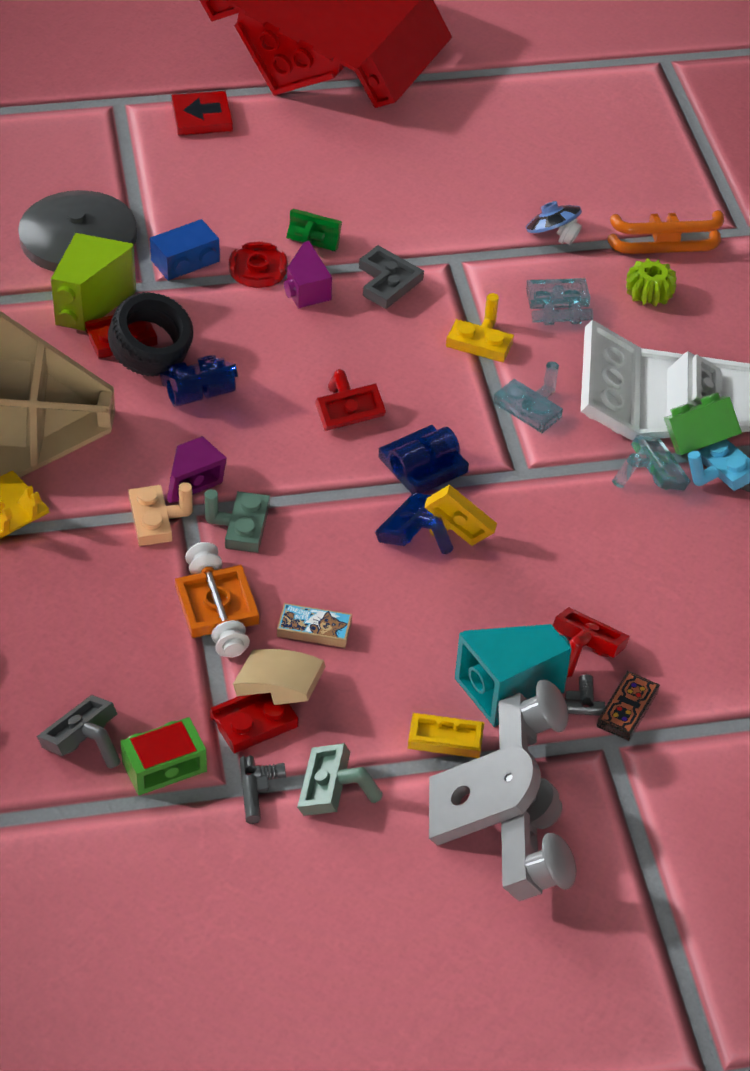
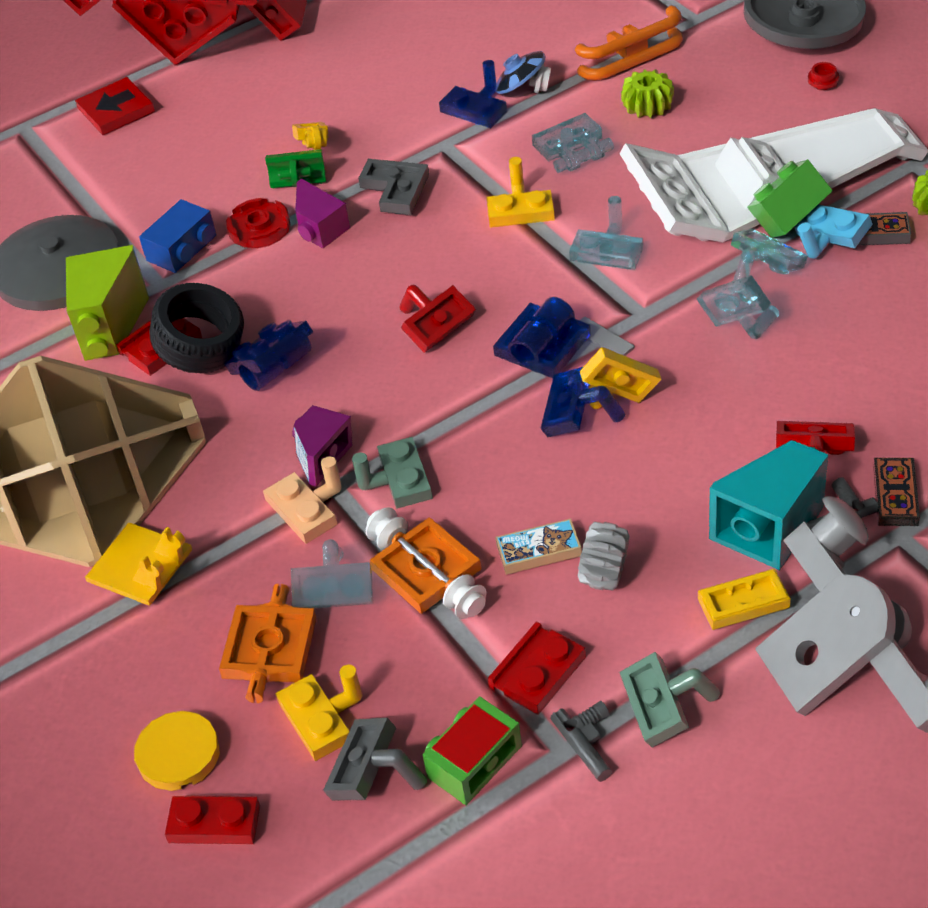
camera: 15 degrees left, 0 degrees up
tan slope [233,649,326,705] -> none
none -> orange plate [219,583,316,703]
none -> yellow plate [275,664,362,761]
none -> clear light blue plate [291,539,373,608]
none -> yellow plate [292,122,329,150]
none -> clear blue plate [439,60,507,128]
none -> light grey window [571,317,634,356]
none -> light grey gear [578,522,630,591]
none -> clear light blue plate [697,275,779,339]

